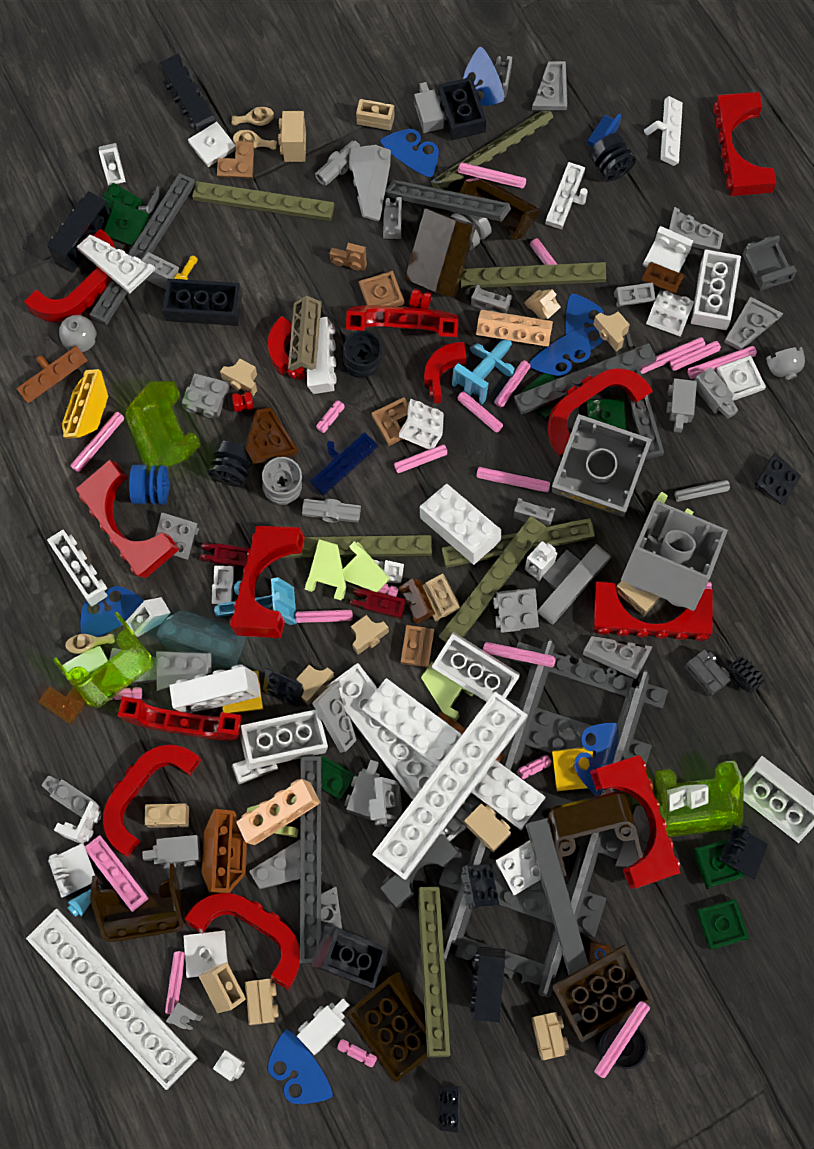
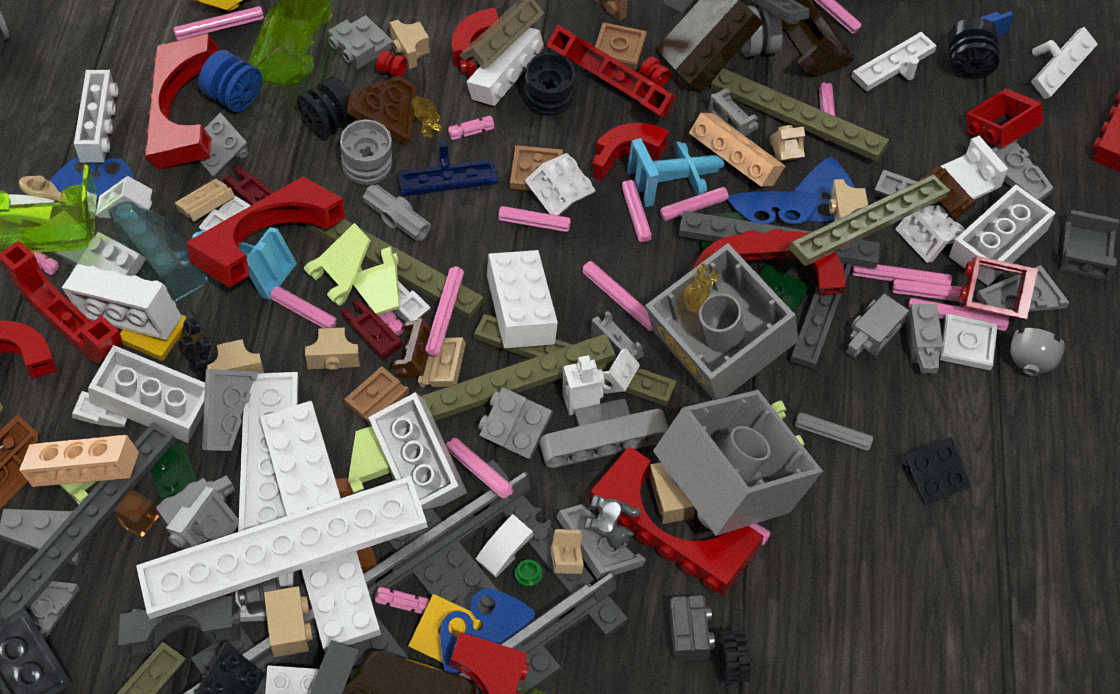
camera: 30 degrees right, 15 degrees down
none -> clear orange brick [114,489,159,537]
none -> tan plate [175,179,235,222]
none -> clear yellow plate [411,96,441,139]
none -> bright pink axle [425,266,464,357]
none -> white slope [476,514,533,578]
none -> green plate [515,560,543,587]
none -> tan bracket [551,529,584,574]
none -> dark grey animal [583,495,641,548]
none -> white bracket [601,349,640,394]
none -> clear yellow plate [682,263,719,314]
none -> olive plate [789,174,950,266]
none -> window [959,256,1038,321]
none -> red window [966,88,1043,149]

